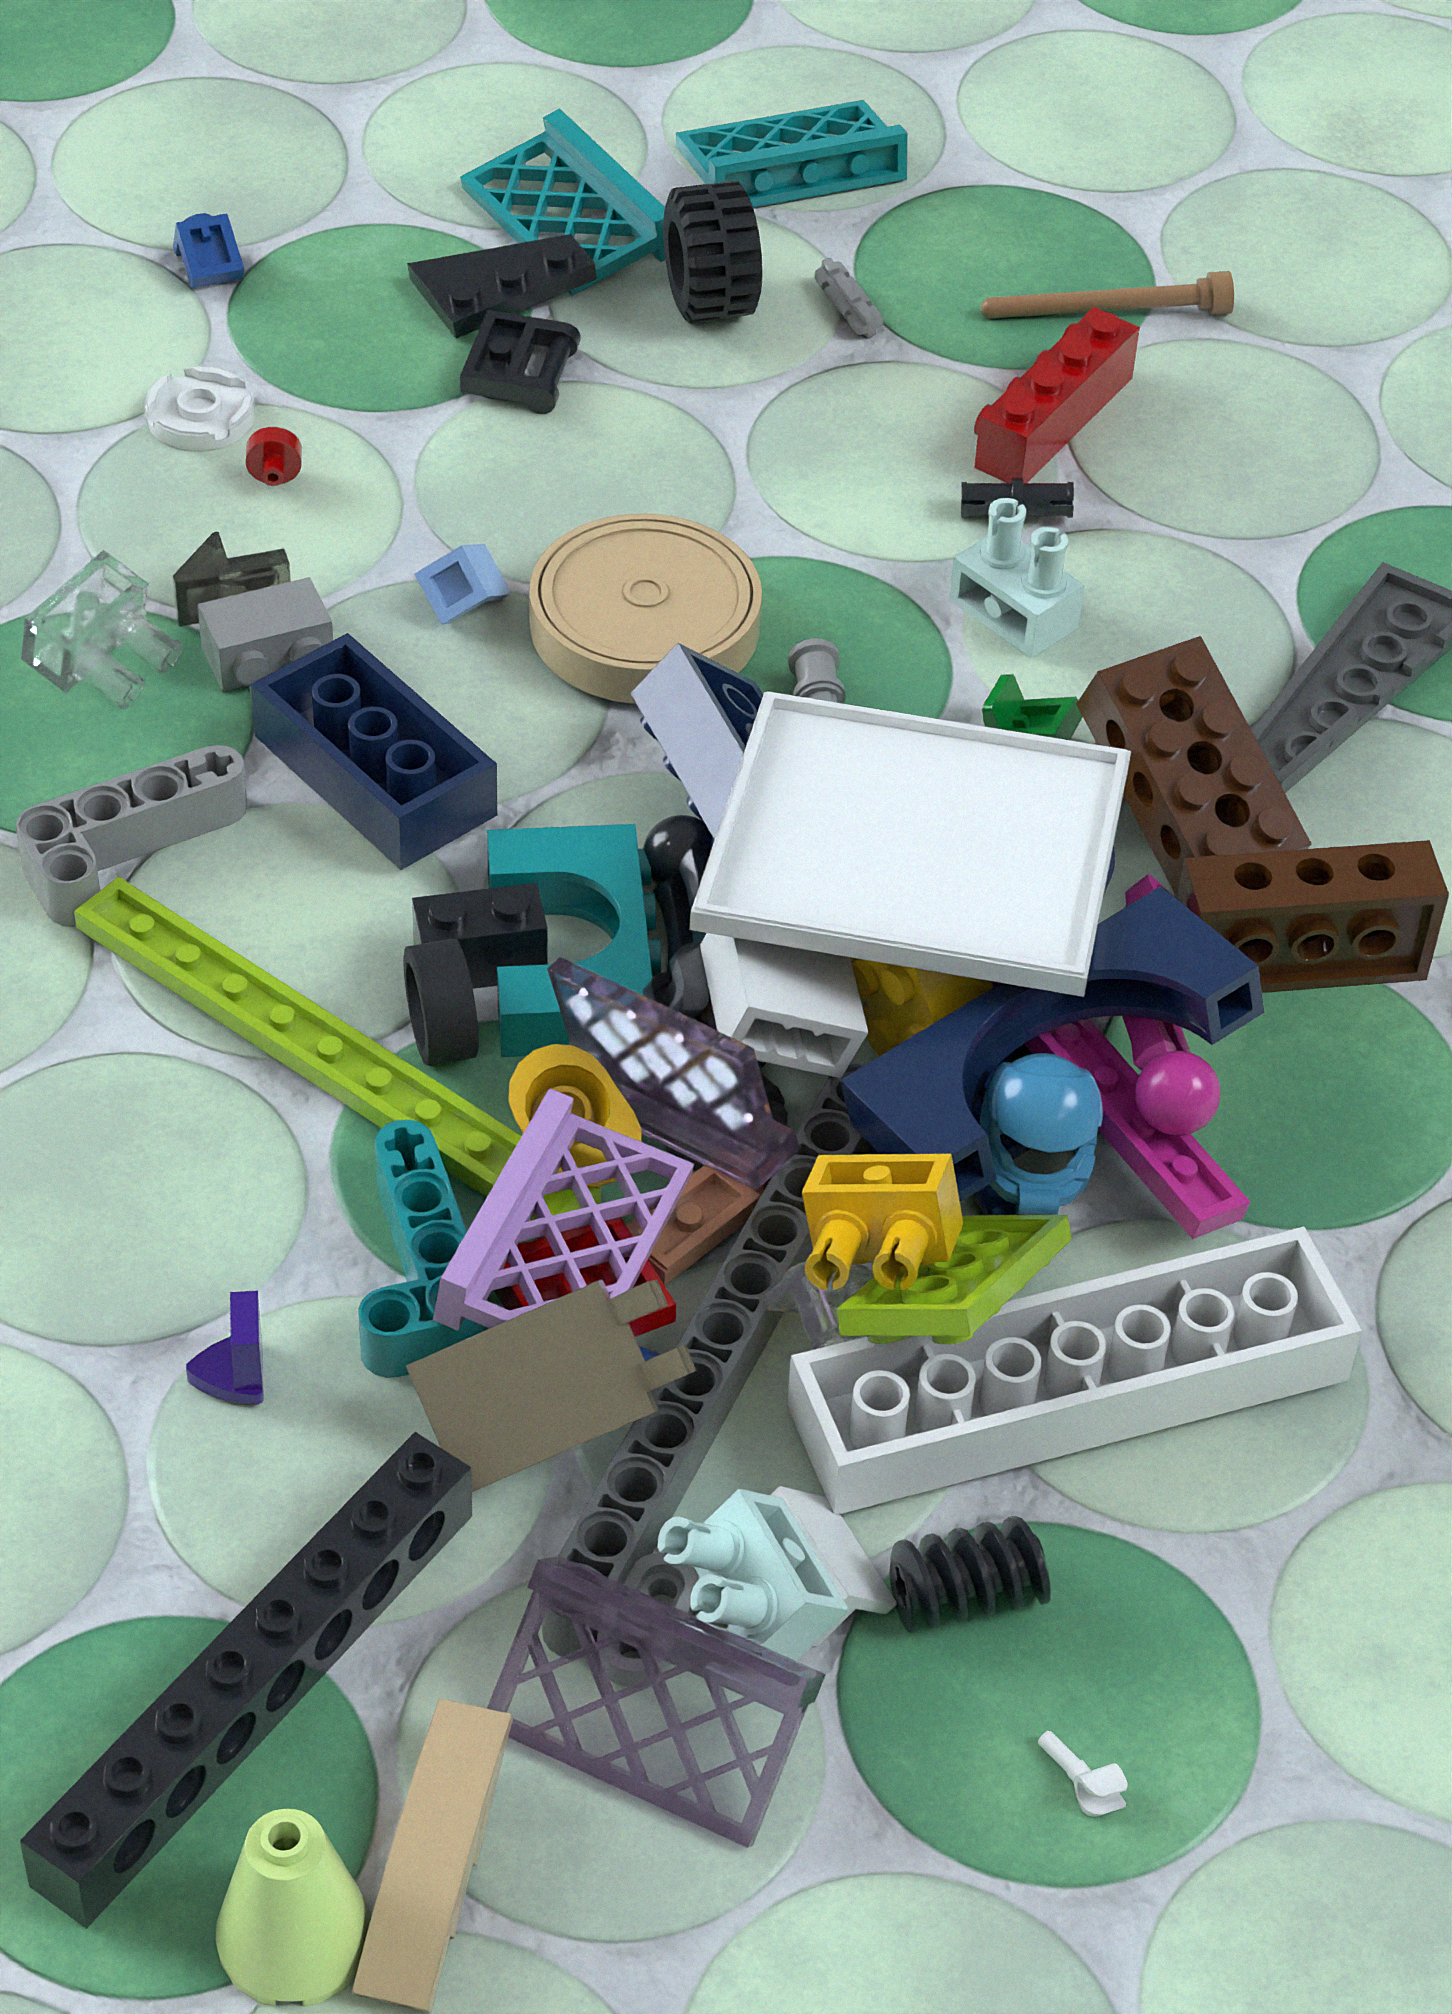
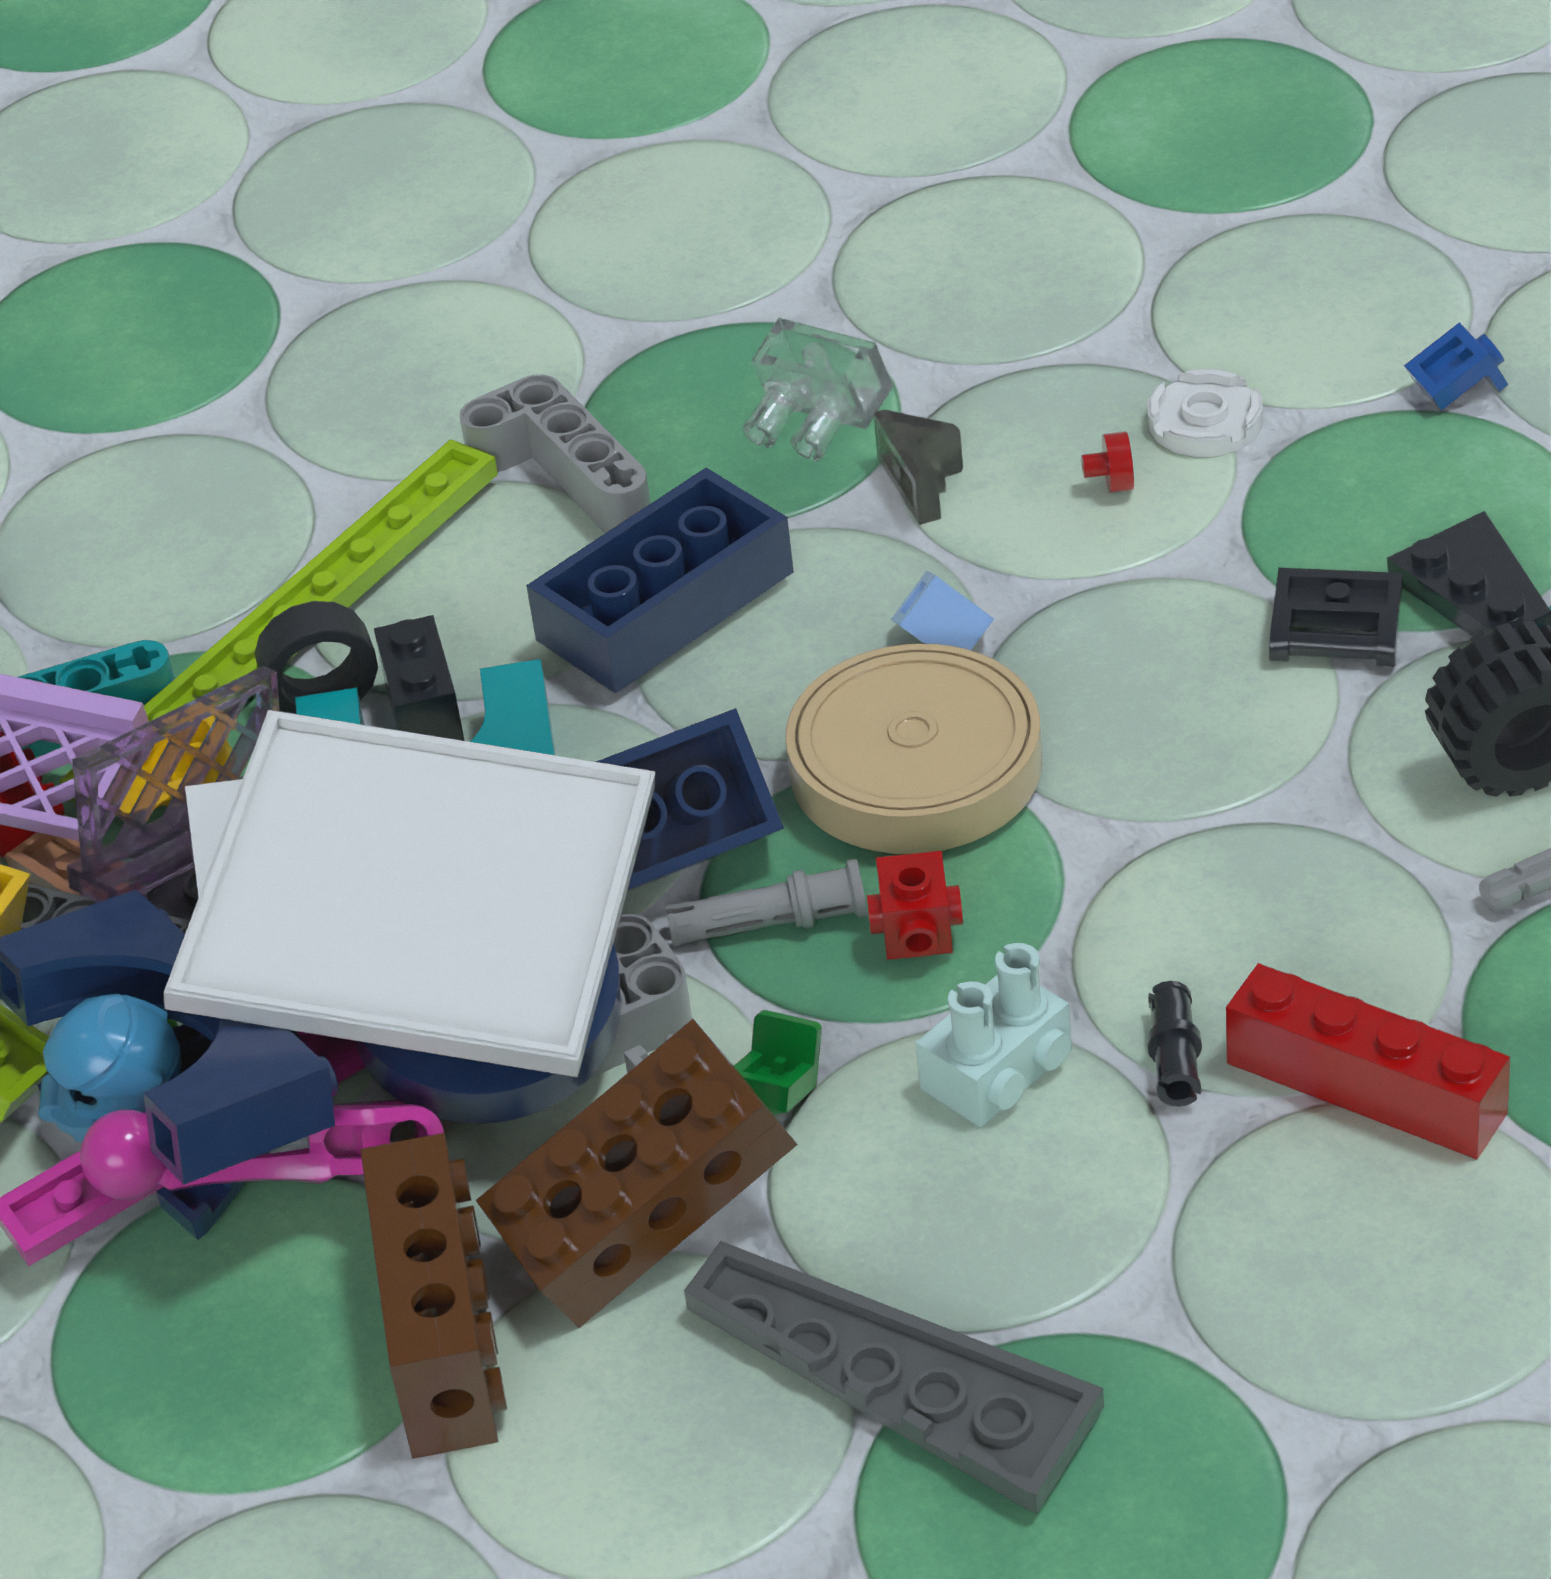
camera: 95 degrees right, 5 degrees down
light grey brick [198,577,333,692] -> none
none -> red brick [867,850,963,960]

